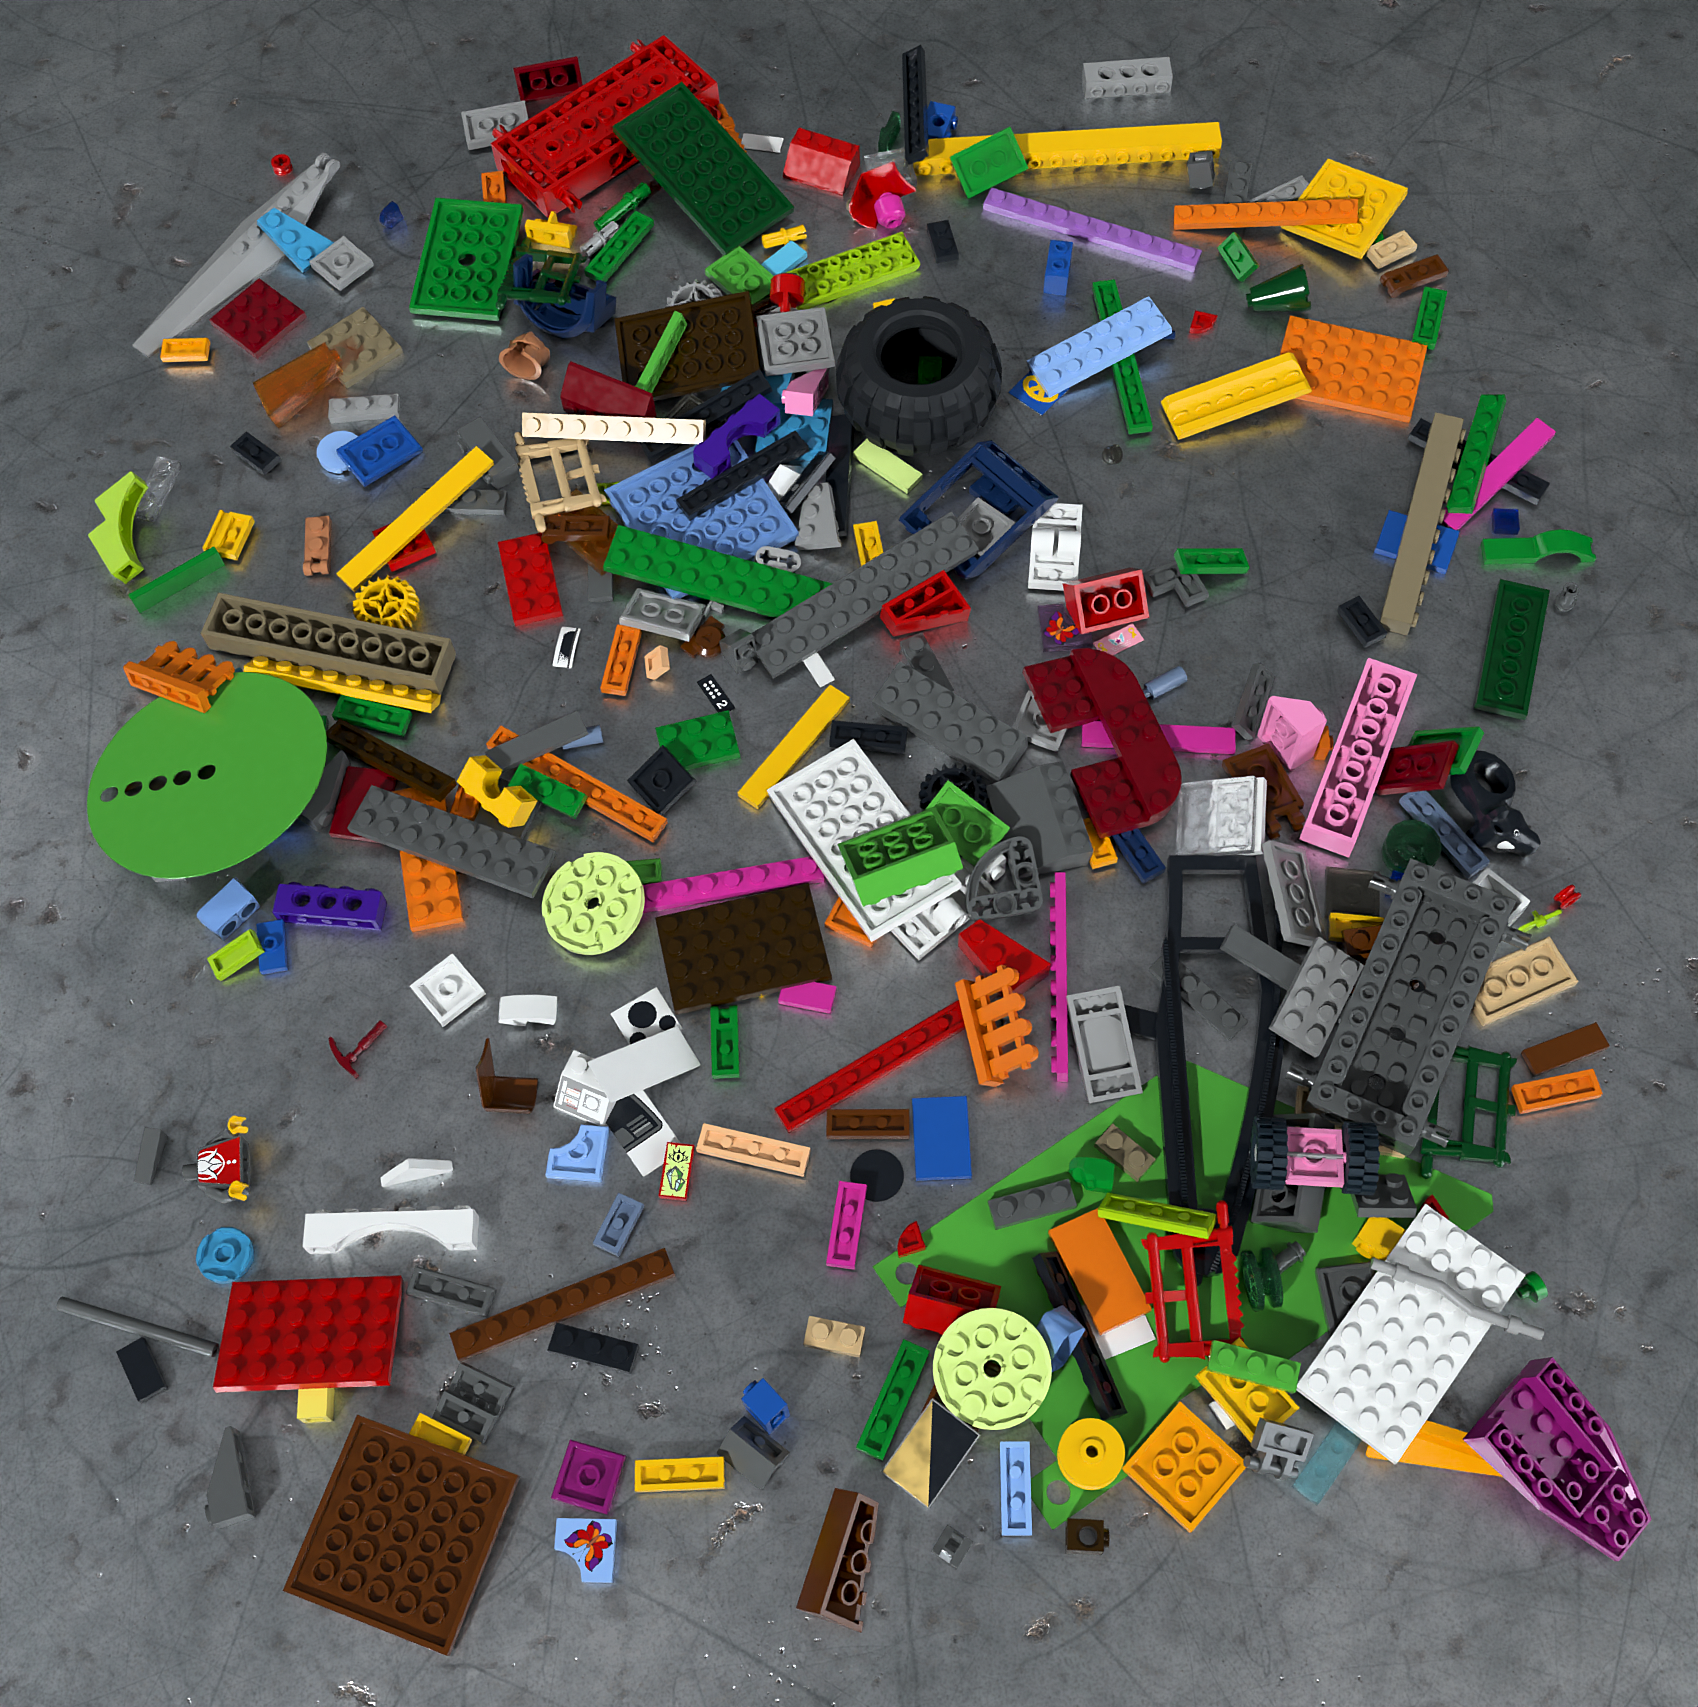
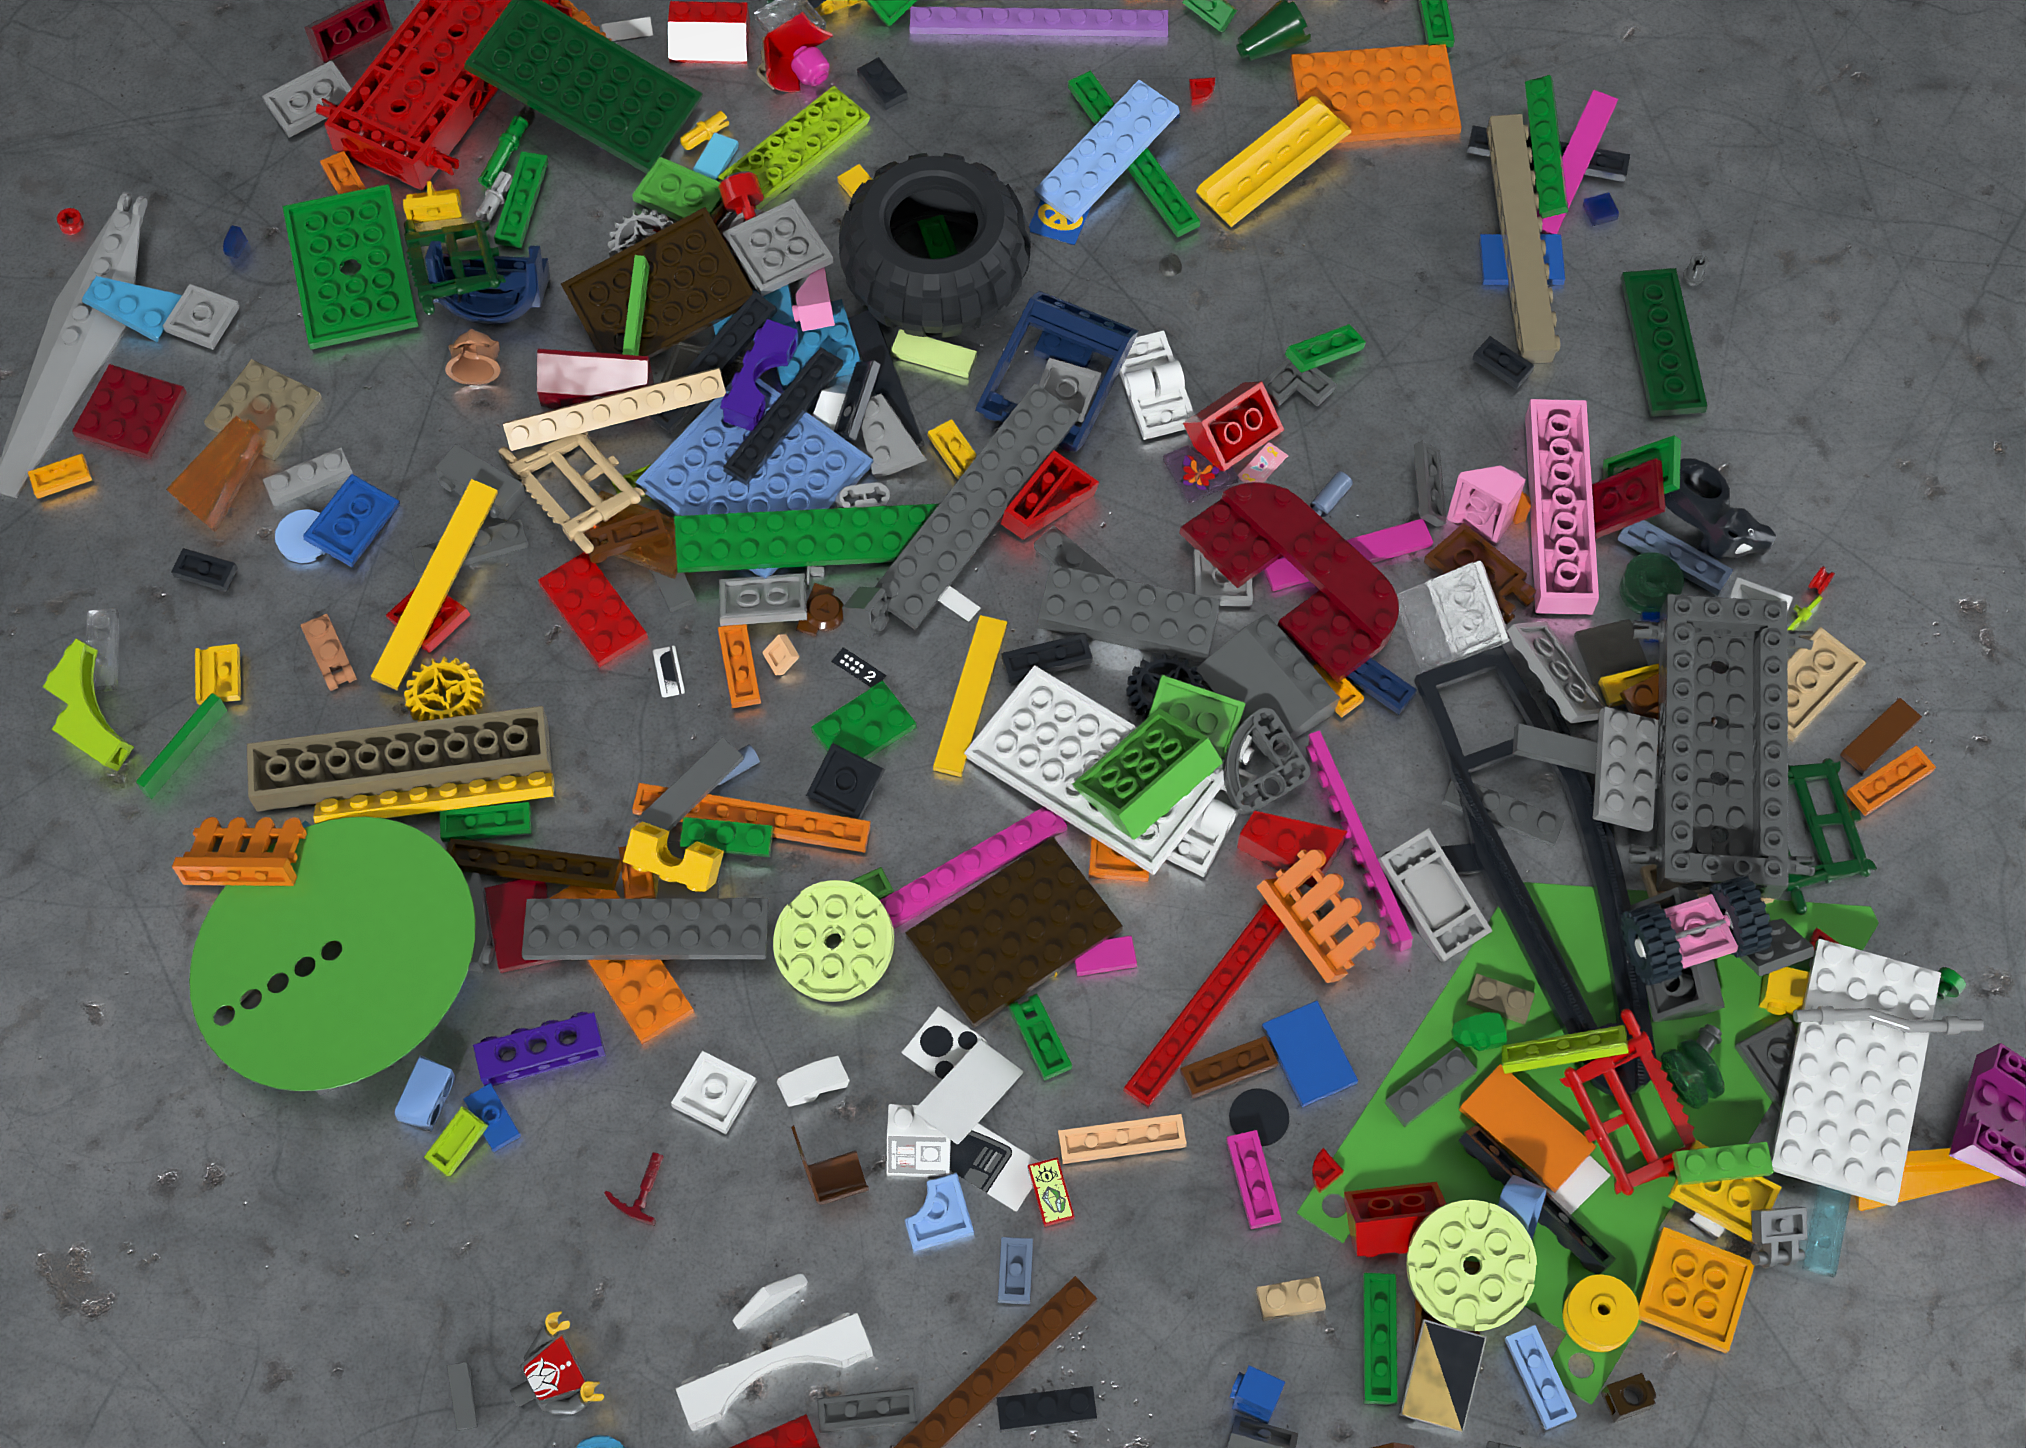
camera: 25 degrees left, 0 degrees up
blue brick [1044,240,1073,296] -> none
green piece [1481,529,1596,565] -> none

